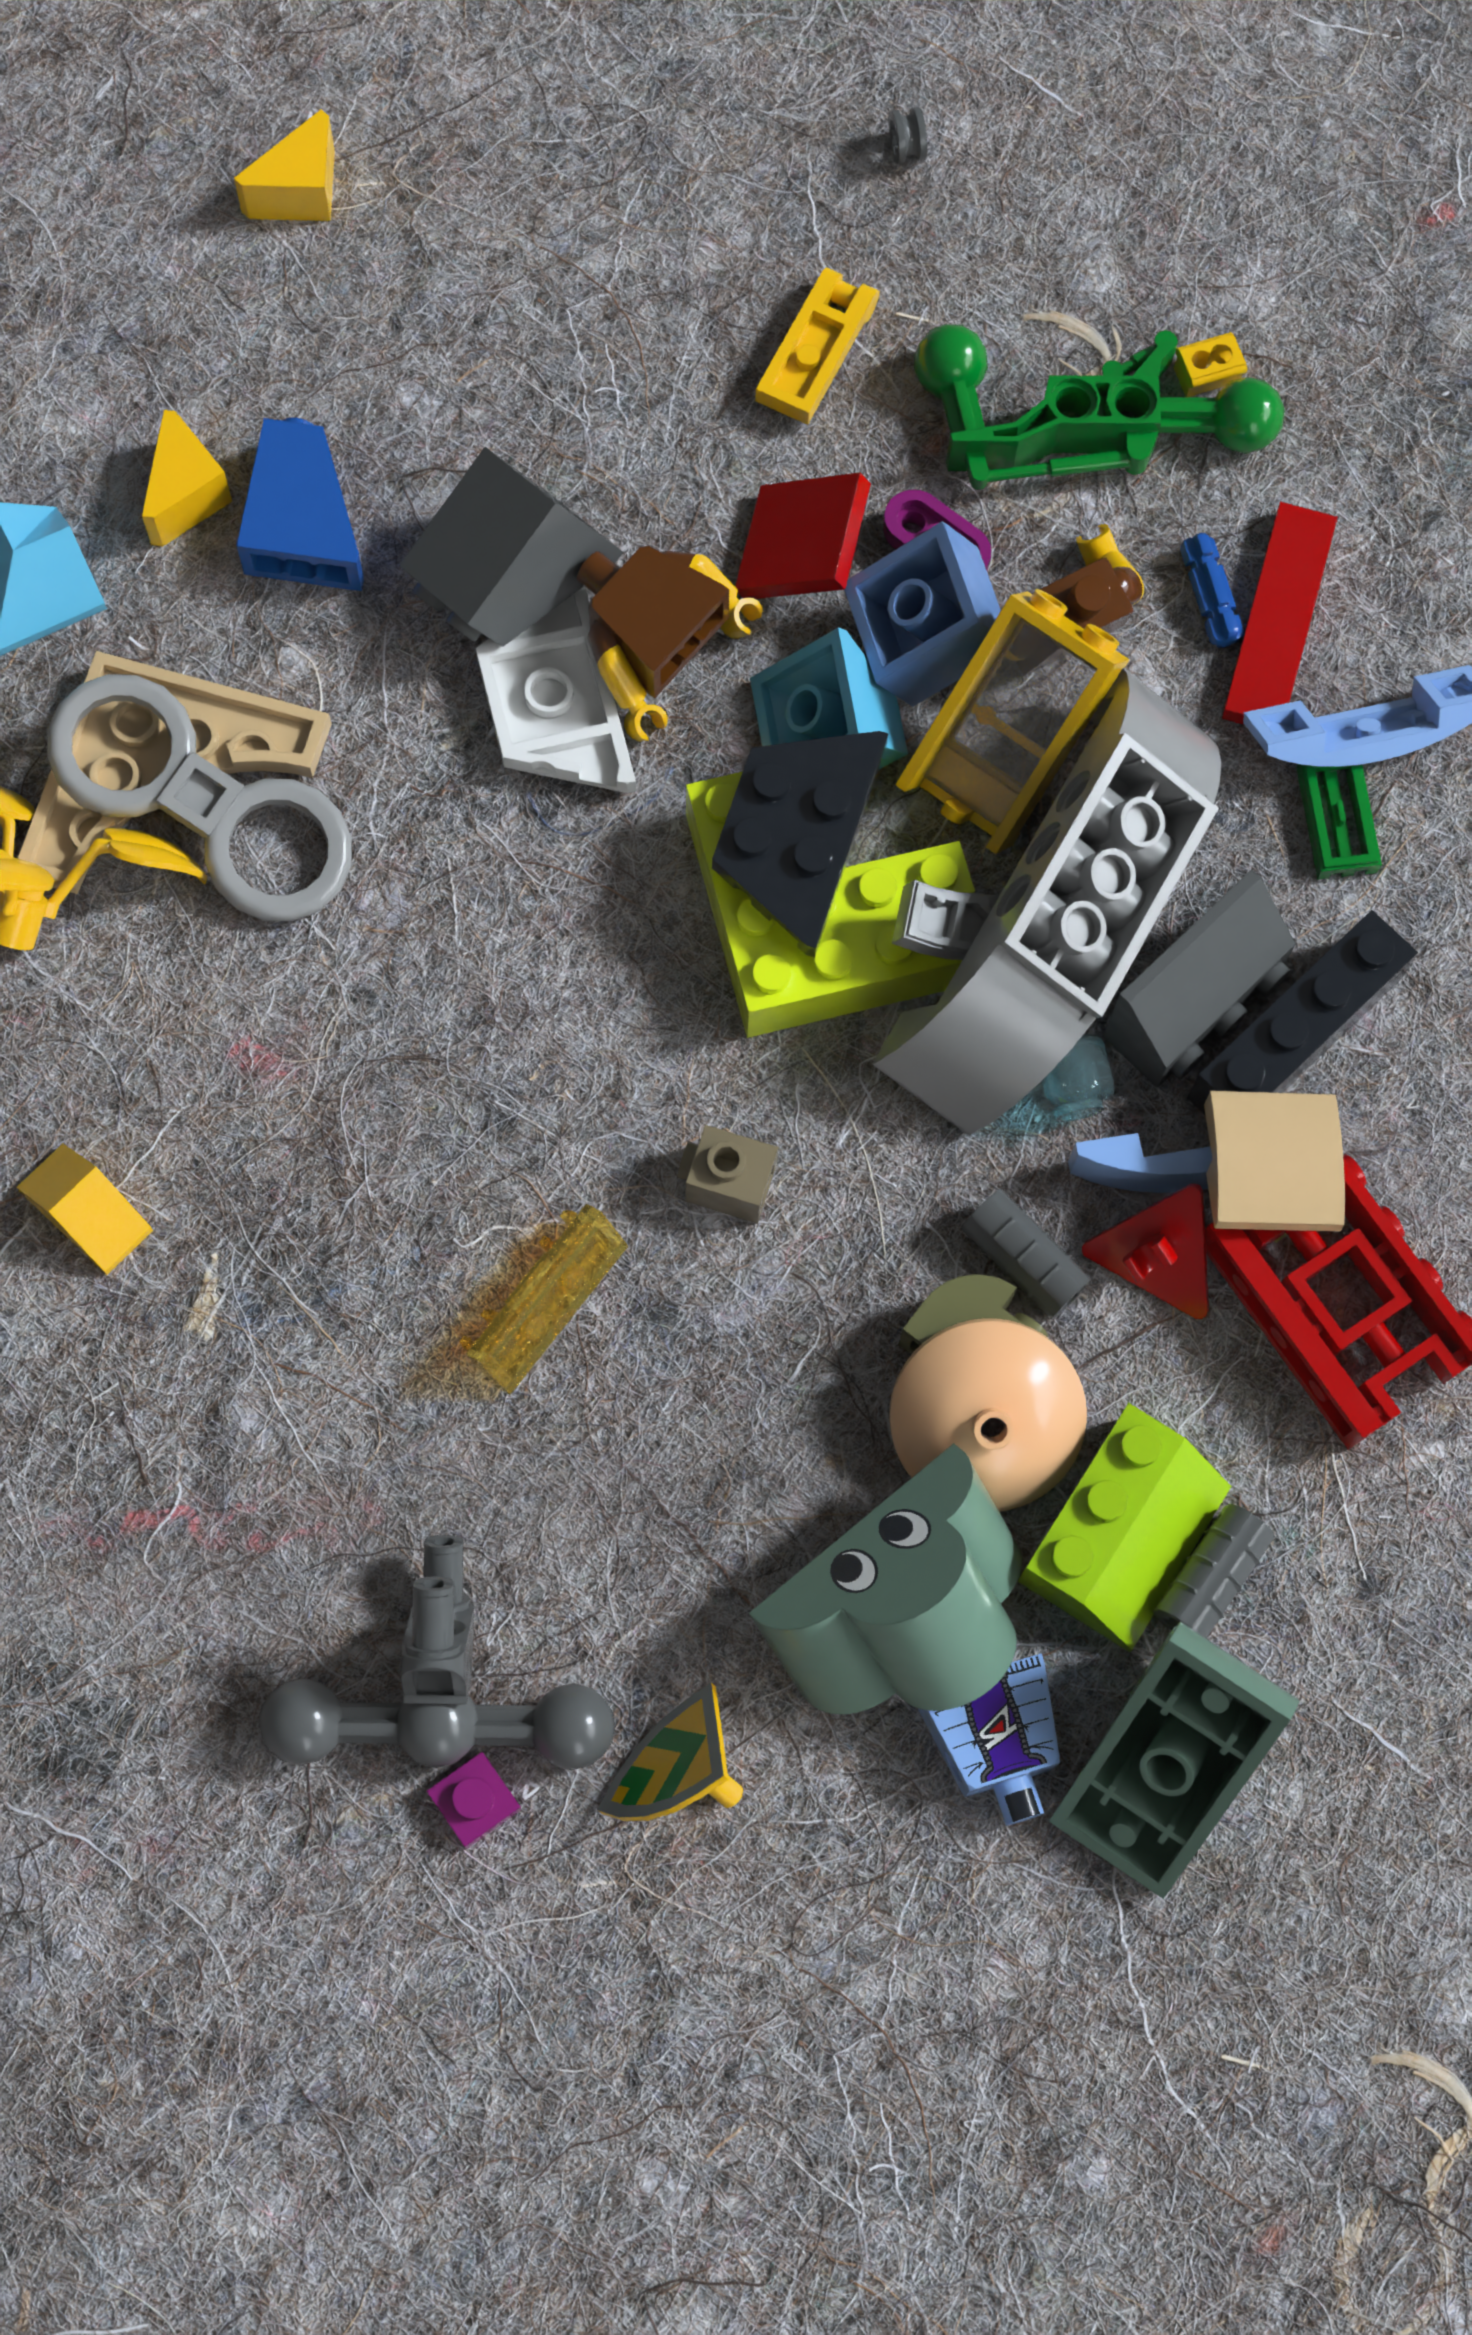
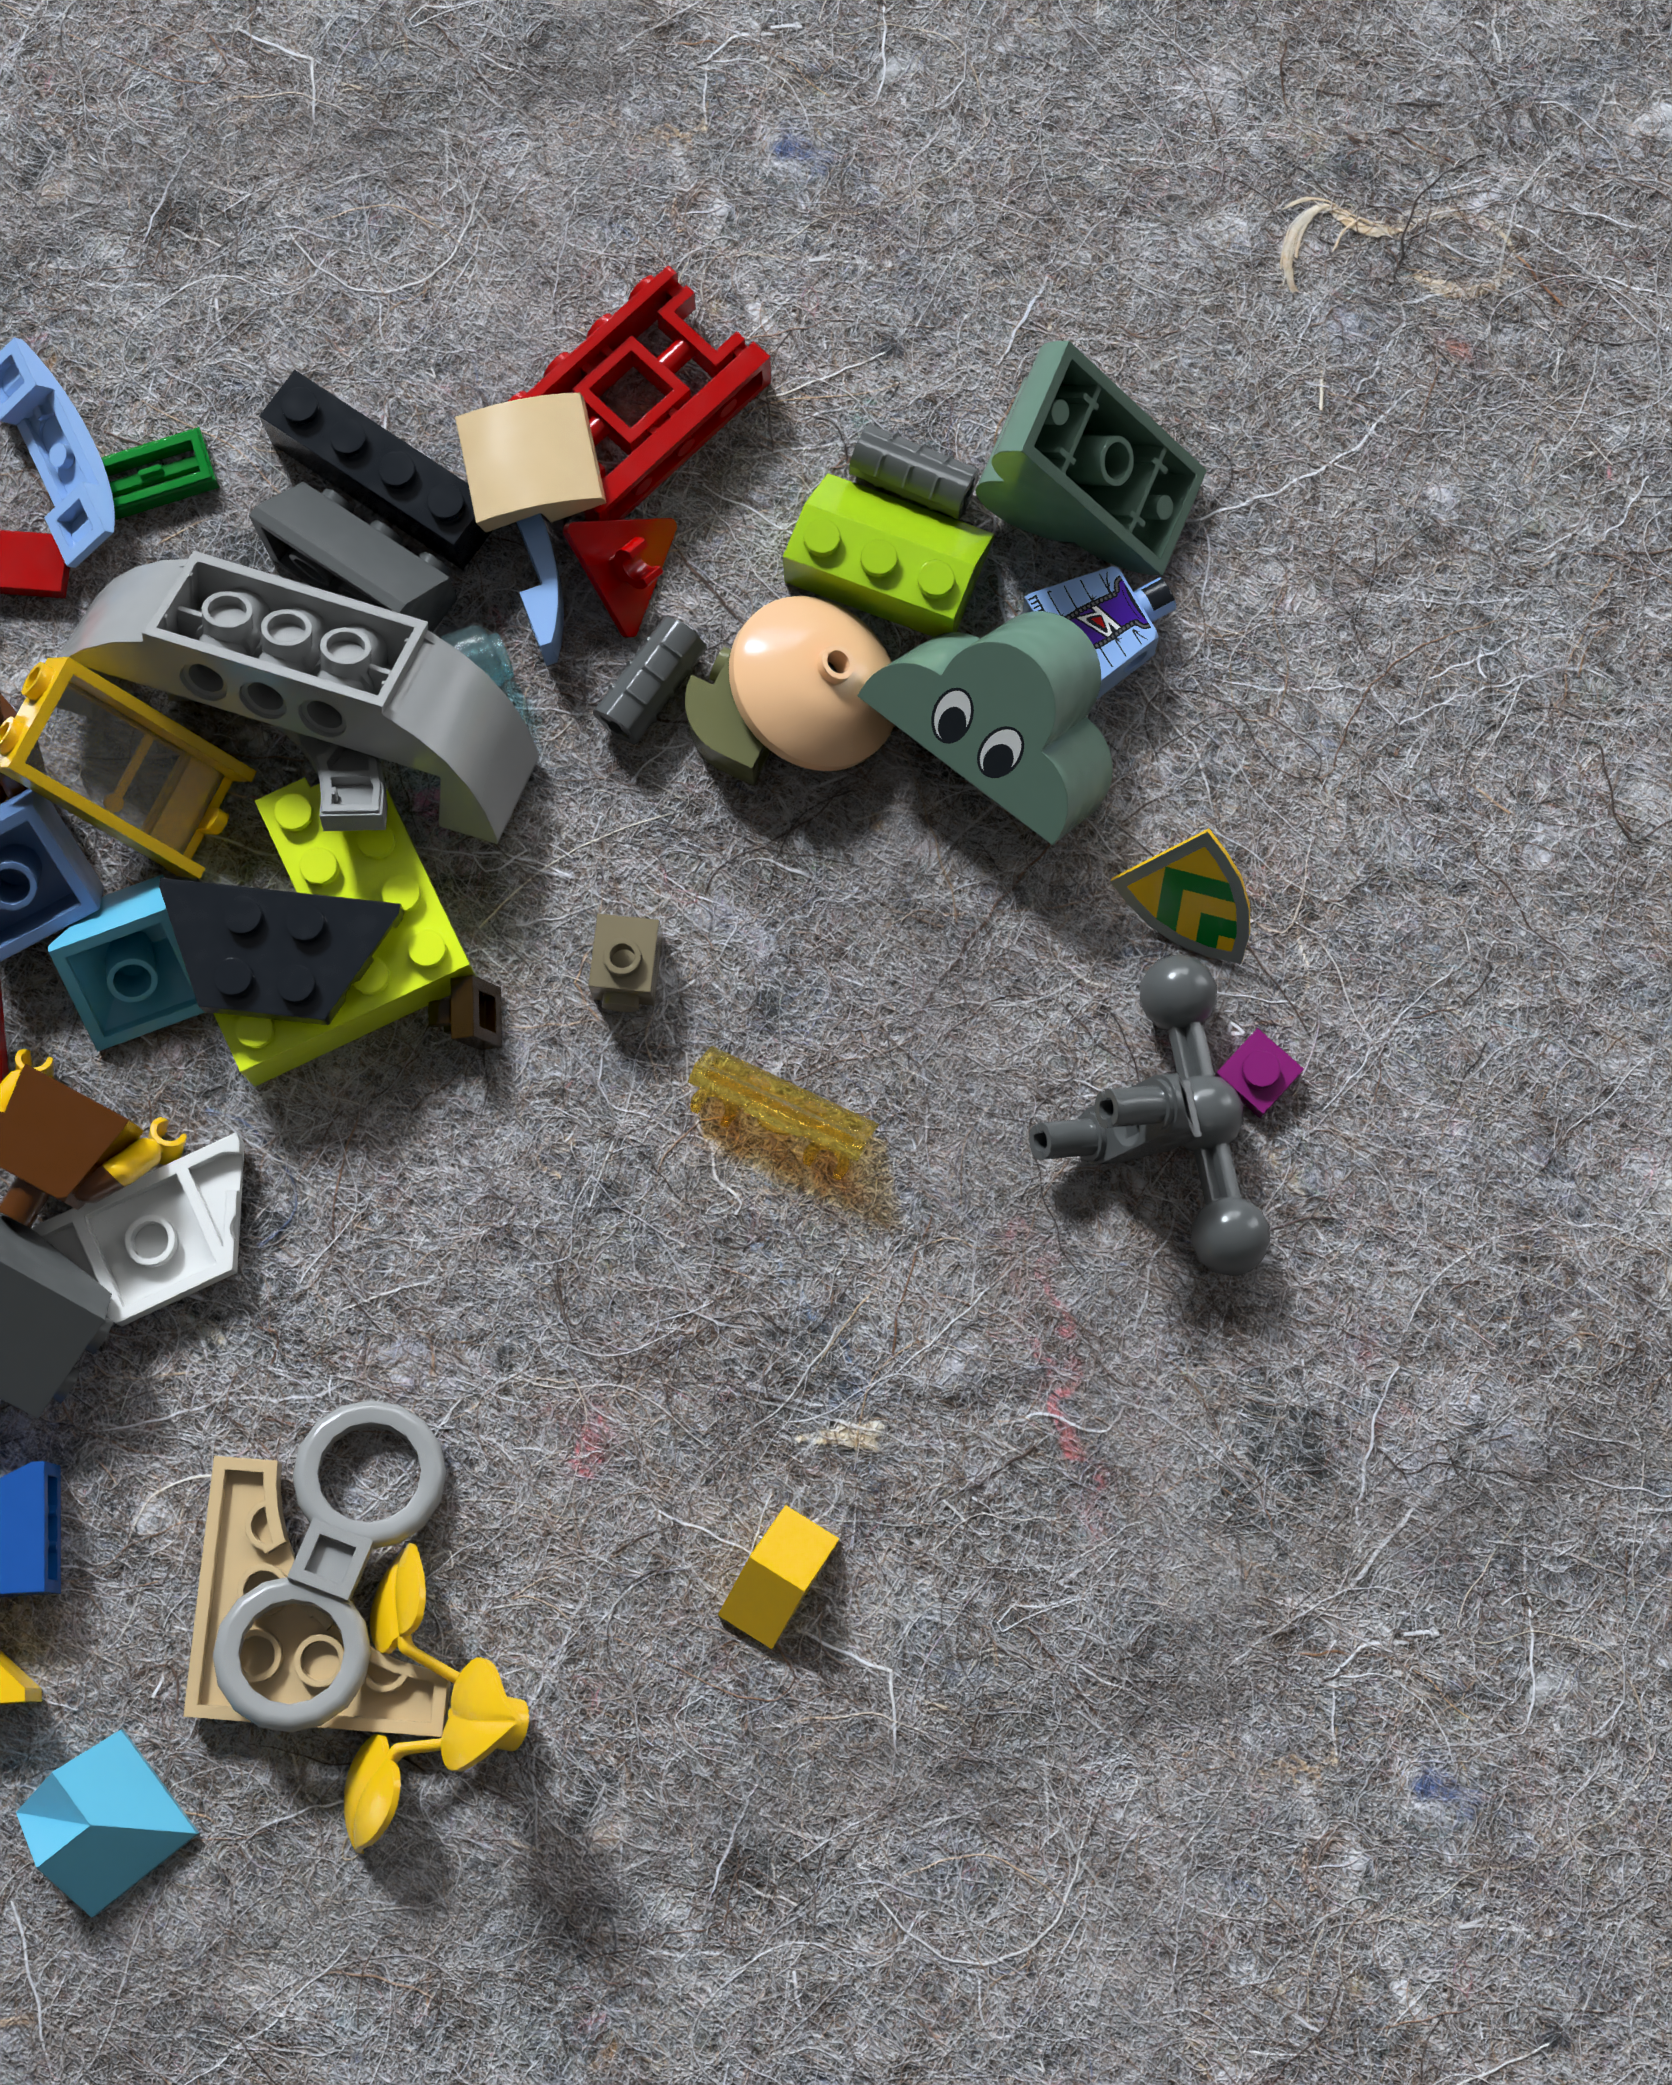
camera: 95 degrees left, 5 degrees up
none -> dark brown tile [428,975,502,1050]

